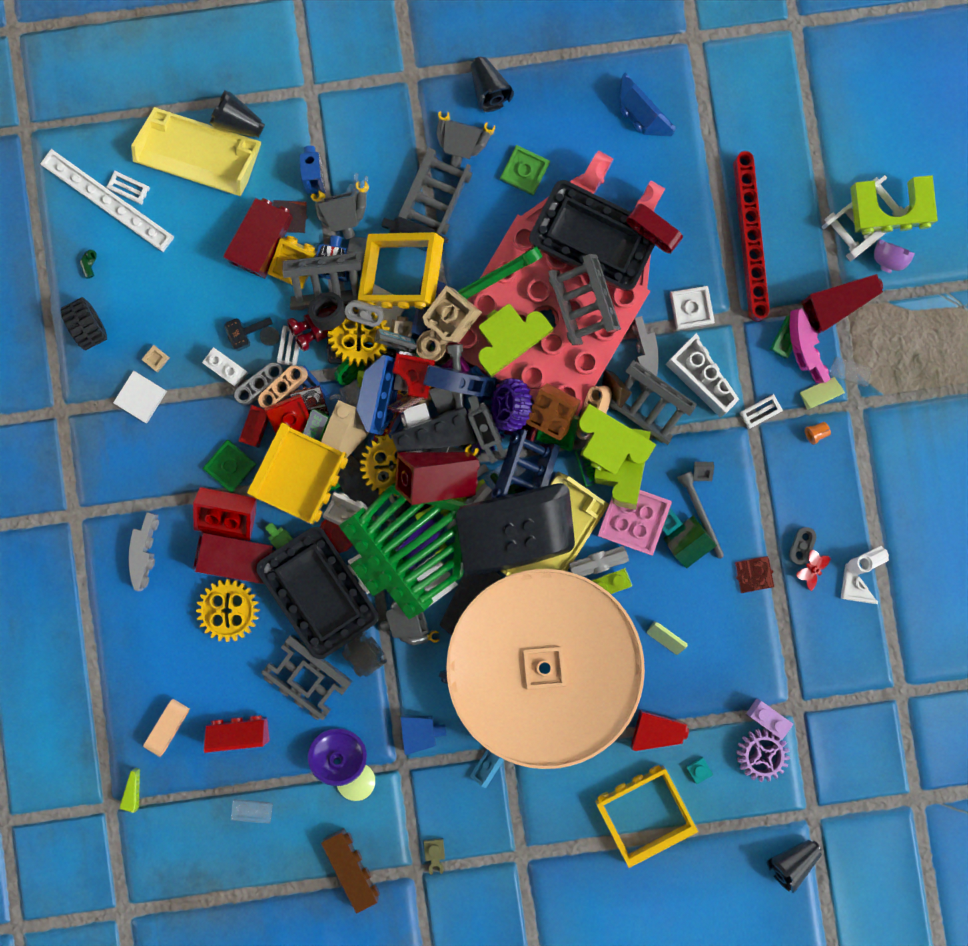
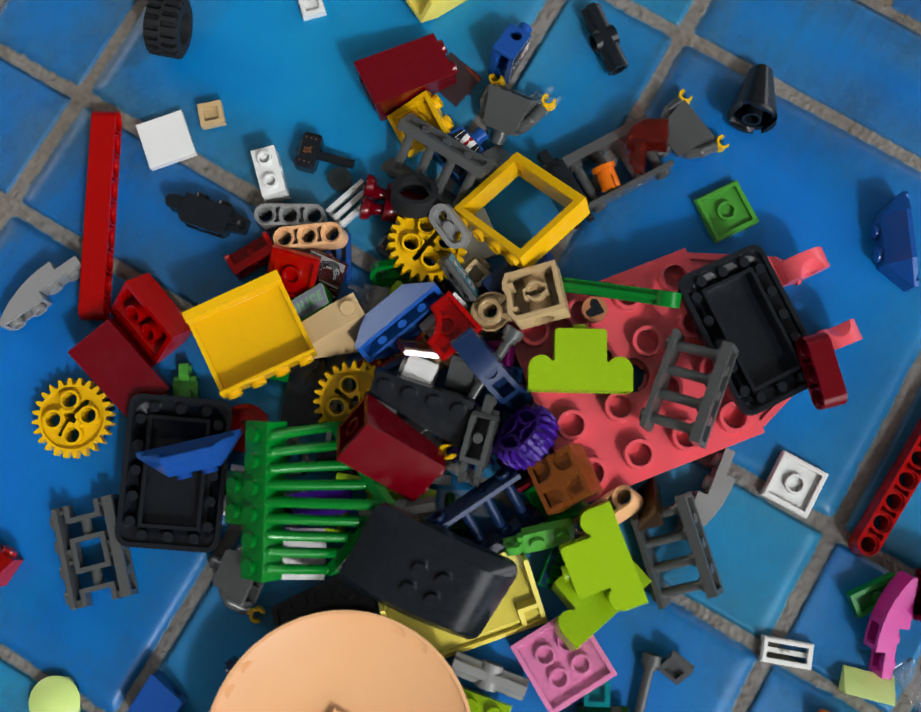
camera: 40 degrees right, 5 degrees down
green tile [202,439,257,493] -> none
dark purple dish [308,729,367,786] -> none
white bracket [323,492,368,525] -> none
clear smoke brick [342,631,387,677] -> none
white wedge [665,333,739,417] -> none
none -> red beam [78,111,122,321]
none -> blue wedge [136,429,244,480]
none -> black hinge [165,192,251,239]
none -> bright green hinge [503,517,575,556]
none -> black piece [580,2,629,76]
none -> nougat tile [581,296,607,323]
none -> orange bush [591,161,621,192]
none -> clear red brick [626,118,670,174]

